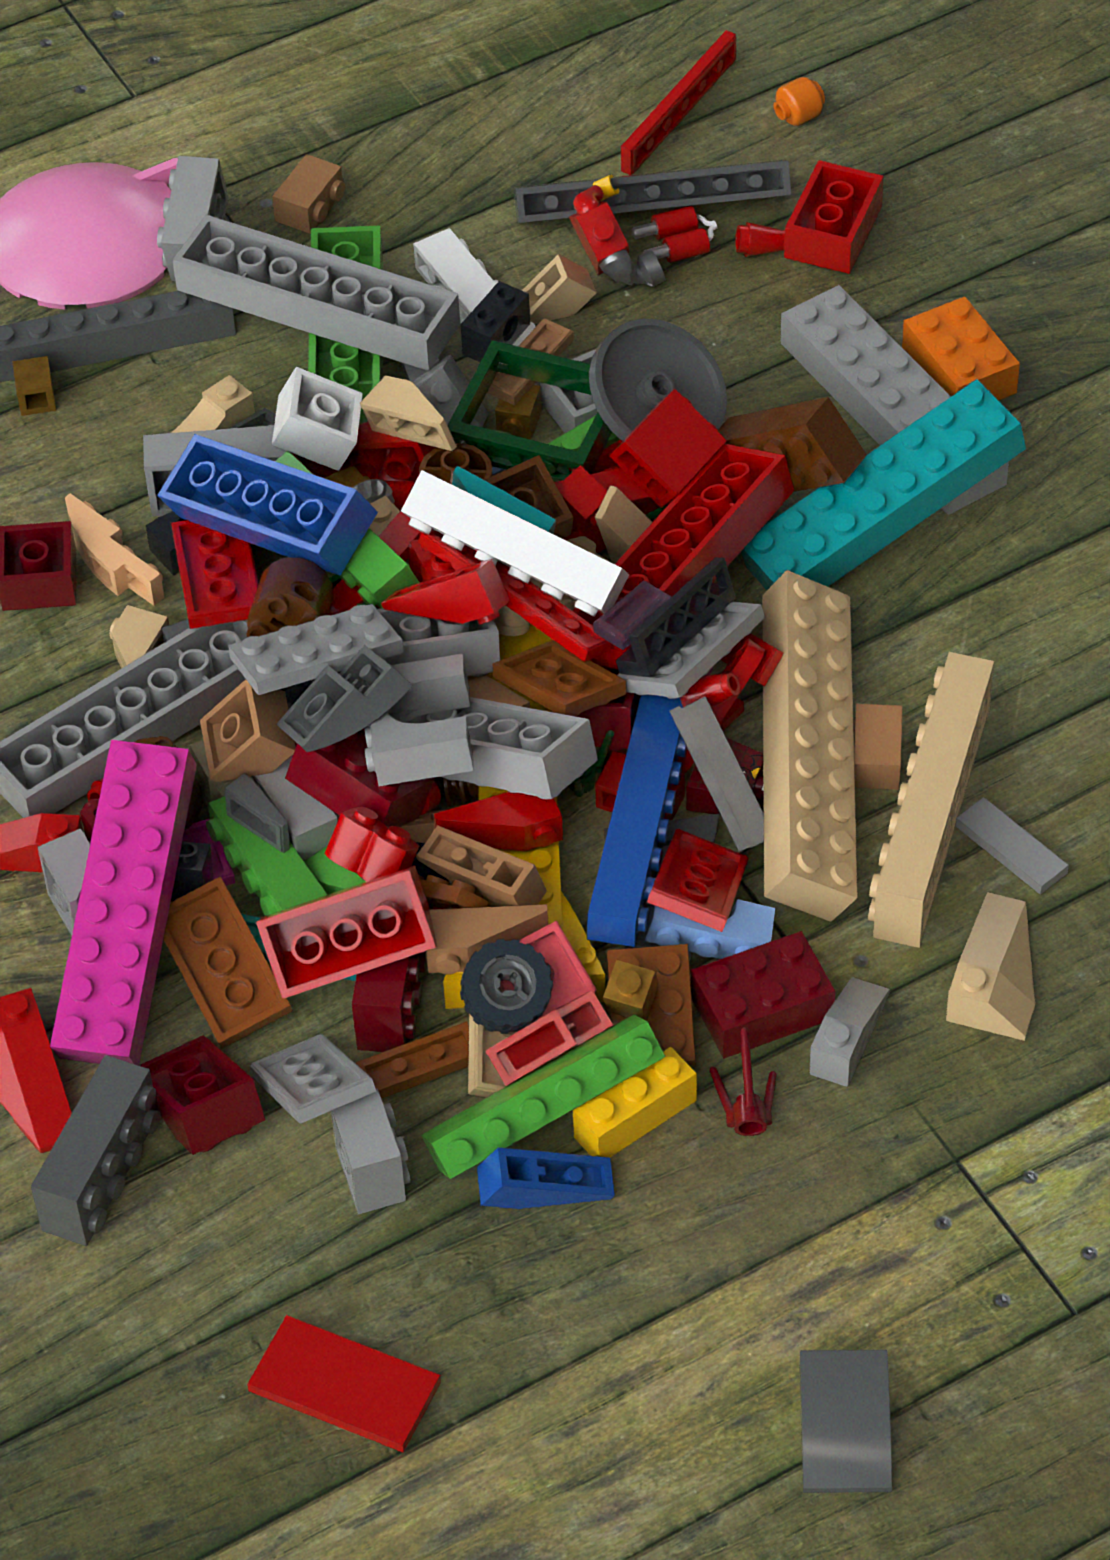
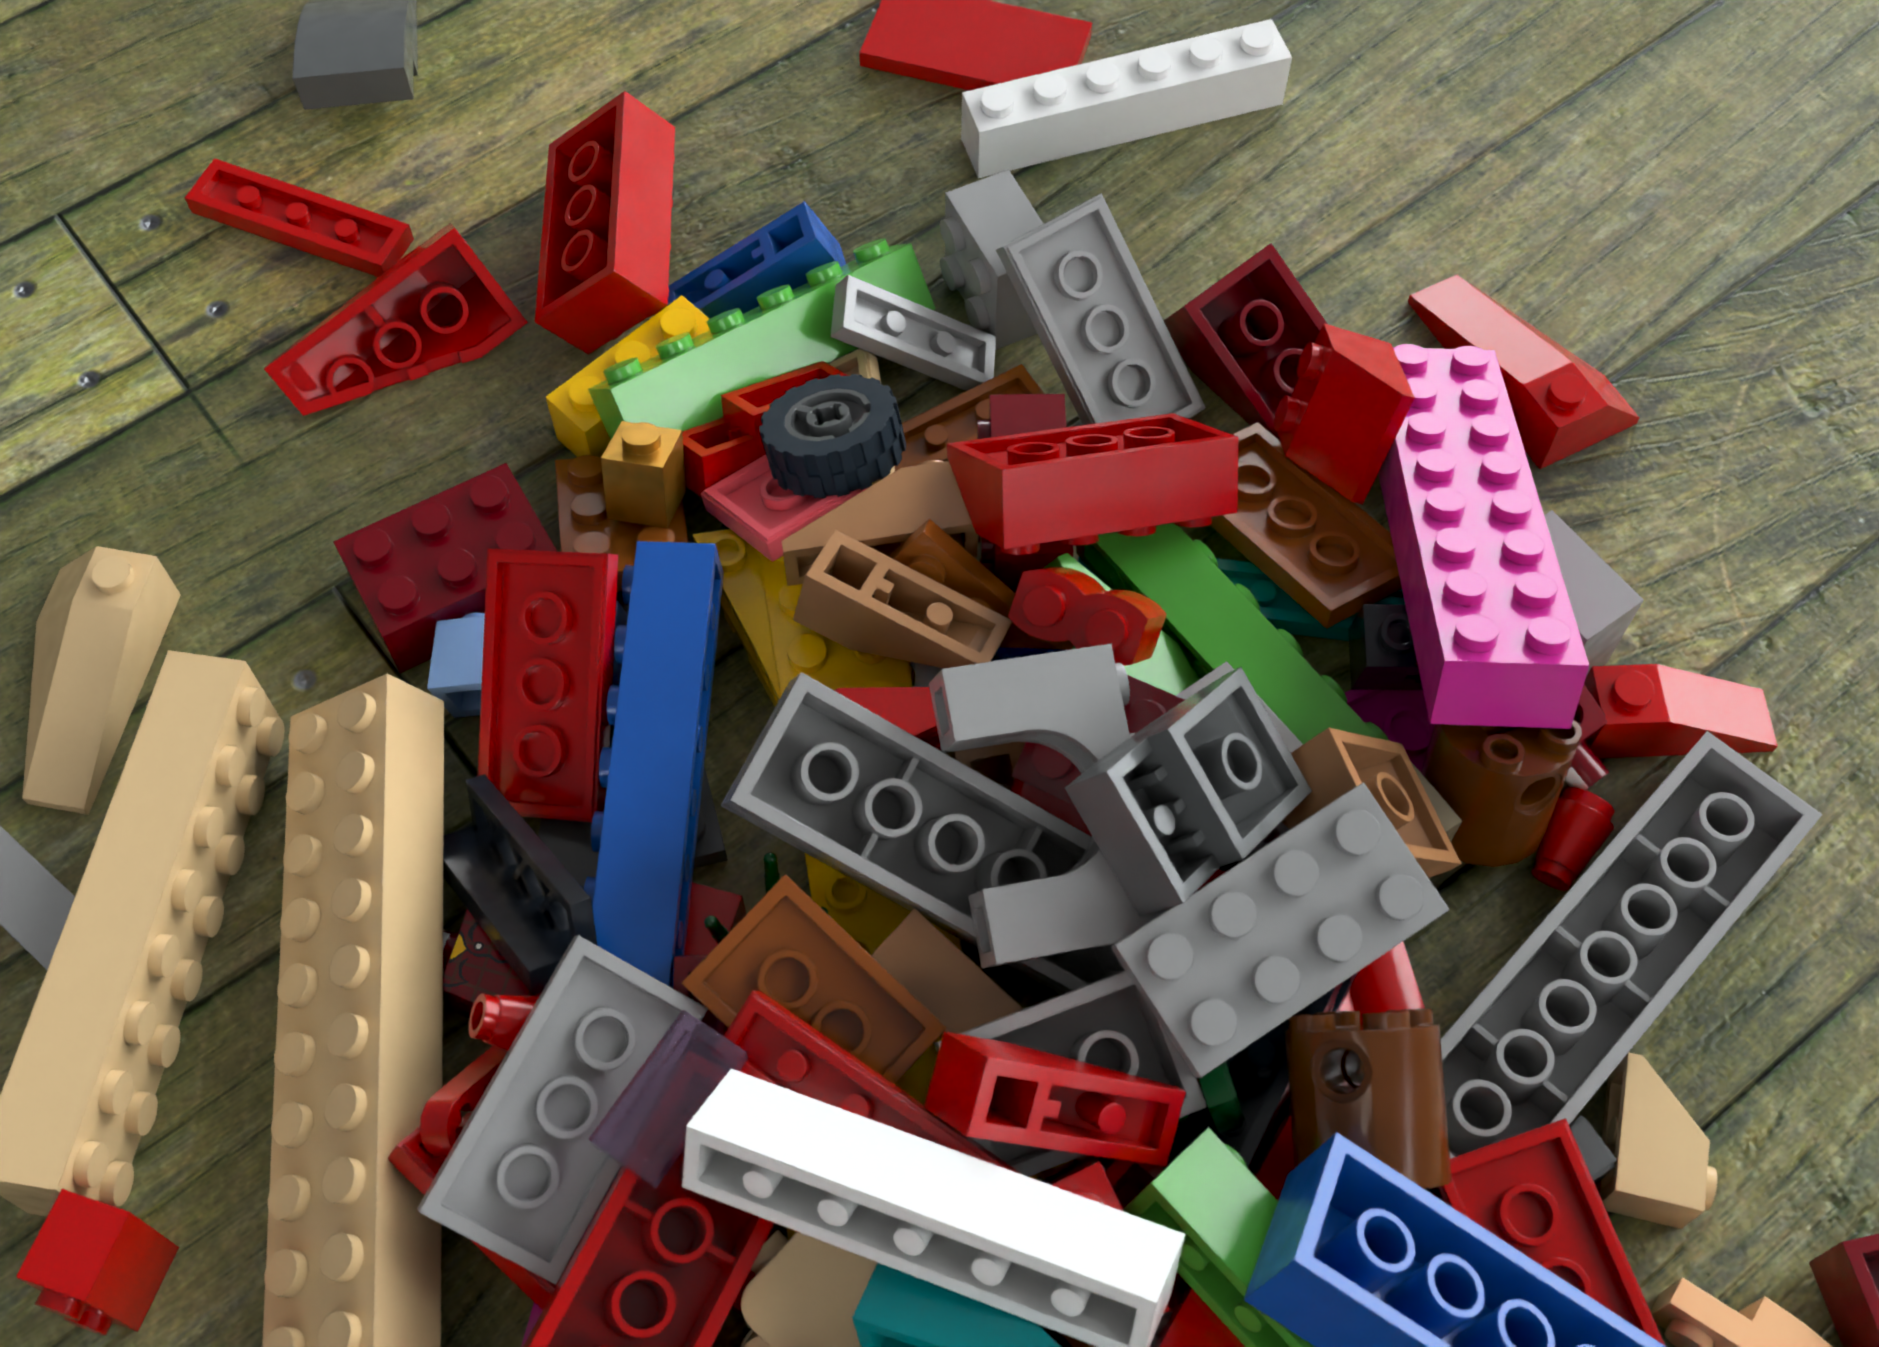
camera: 170 degrees right, 10 degrees up
dark grey brick [31,1055,161,1246] -> none
dark grey slope [225,773,289,853] -> none
black fence [616,557,736,677] -> none
dark red plant [709,1028,777,1136] -> none
light grey slope [810,977,890,1087] -> none
medium nougat brick [853,704,902,790] -> none
none -> red brick [16,1189,179,1336]
none -> red plate [185,158,414,277]
none -> red wedge [264,223,528,416]
none -> red brick [534,91,675,354]
none -> light grey plate [831,275,996,391]
none -> white brick [961,19,1292,178]
none -> red slope [1274,323,1415,505]

